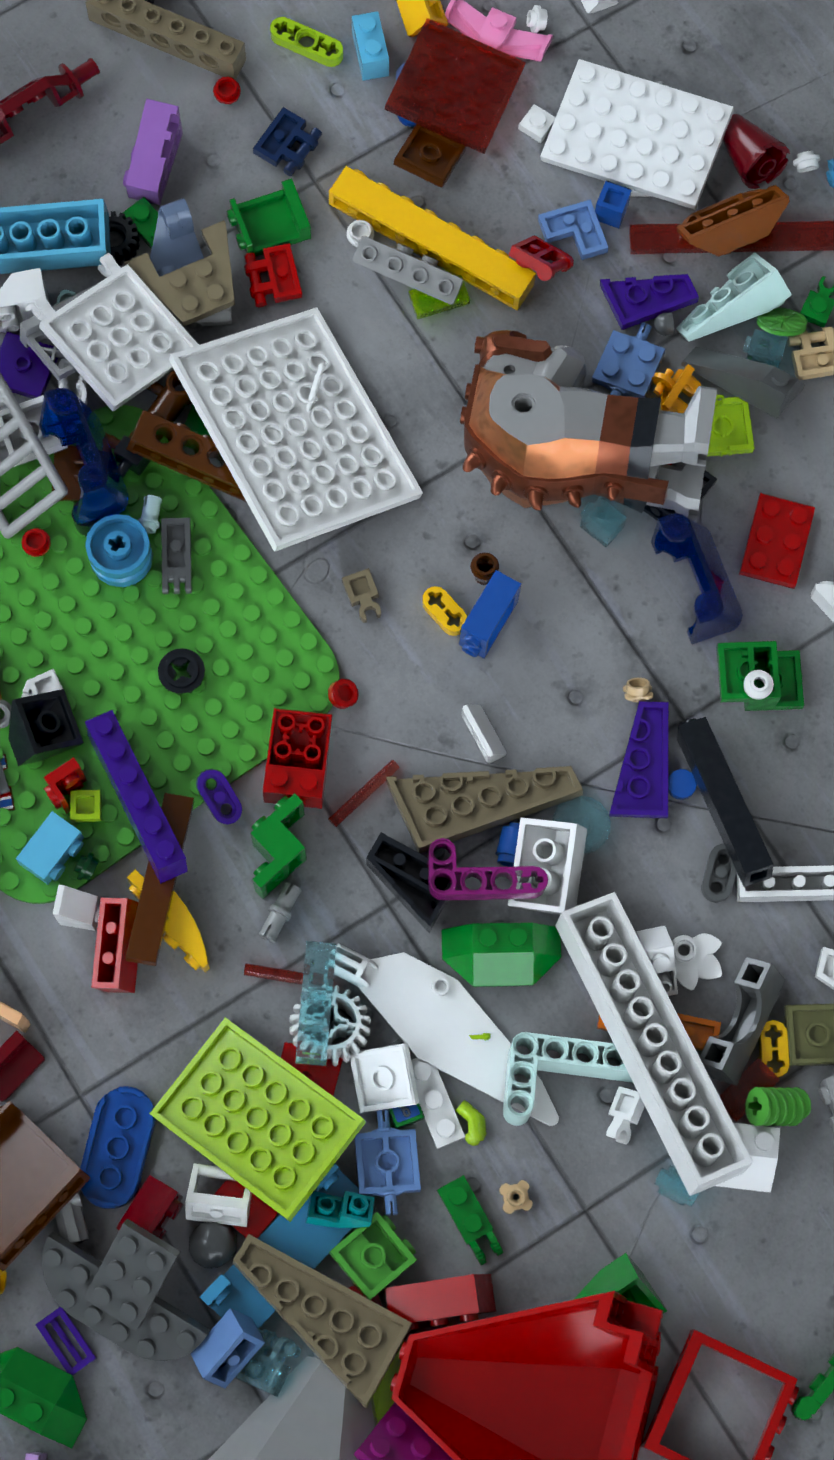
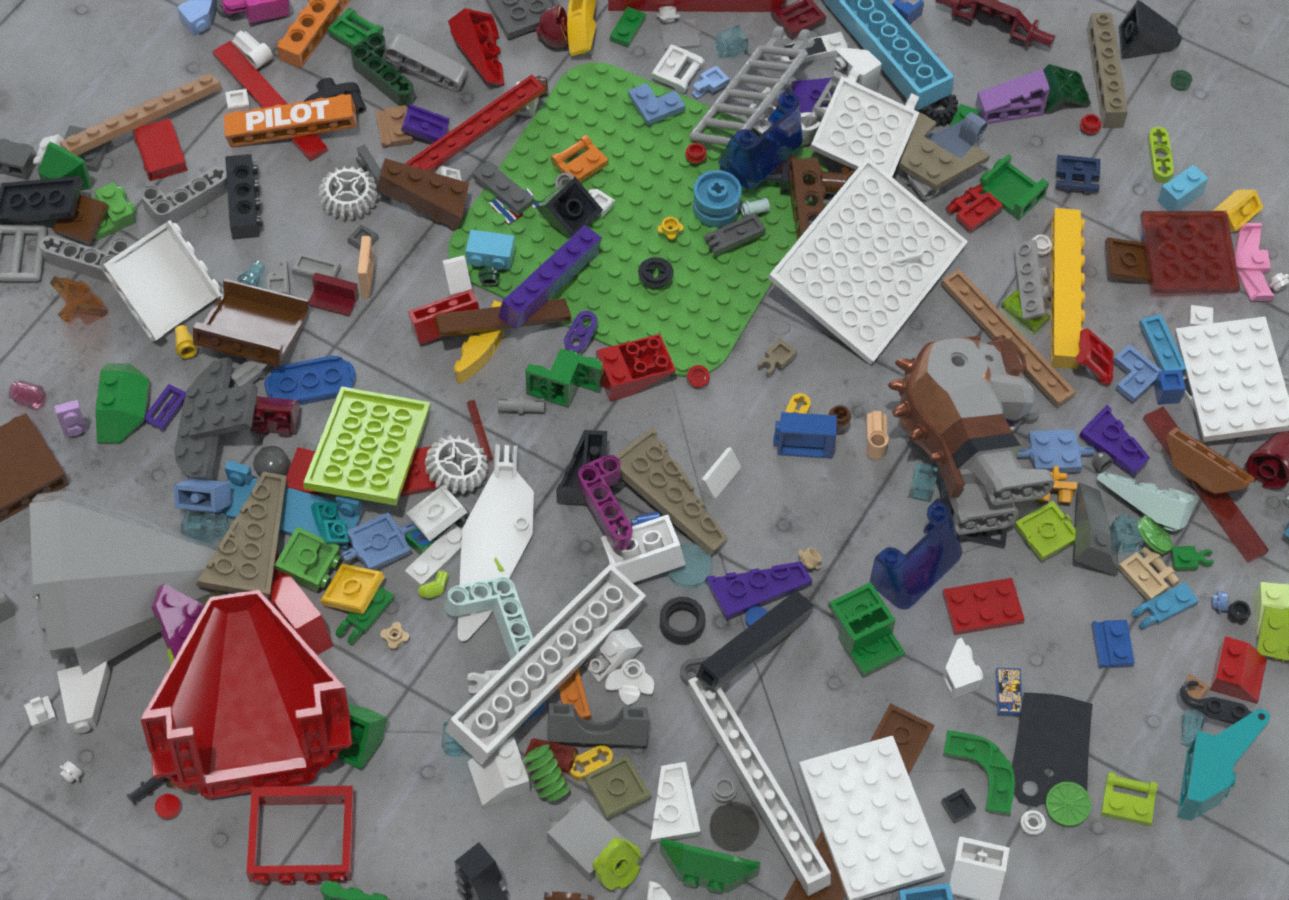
camera: 65 degrees right, 15 degrees down
red bracket [43,757,87,814] -> none
lime tile [70,790,101,822] -> none
white tile [185,1163,252,1227] -> none
clear light blue slope [295,941,337,1066] -> none
clear red bar [328,760,400,827] -> none
green wedge [441,922,562,987] -> none
white plate [743,670,774,700] -> none
none -> yellow tile [320,563,385,614]
none -> yellow plate [657,217,684,240]
none -> black tyre [660,596,705,645]
none -> light nougat piece [866,411,889,460]
none -> medium nougat plate [941,269,1076,407]
none -> dark green bracket [1043,64,1091,114]
none -> dark azure plate [1139,314,1186,374]

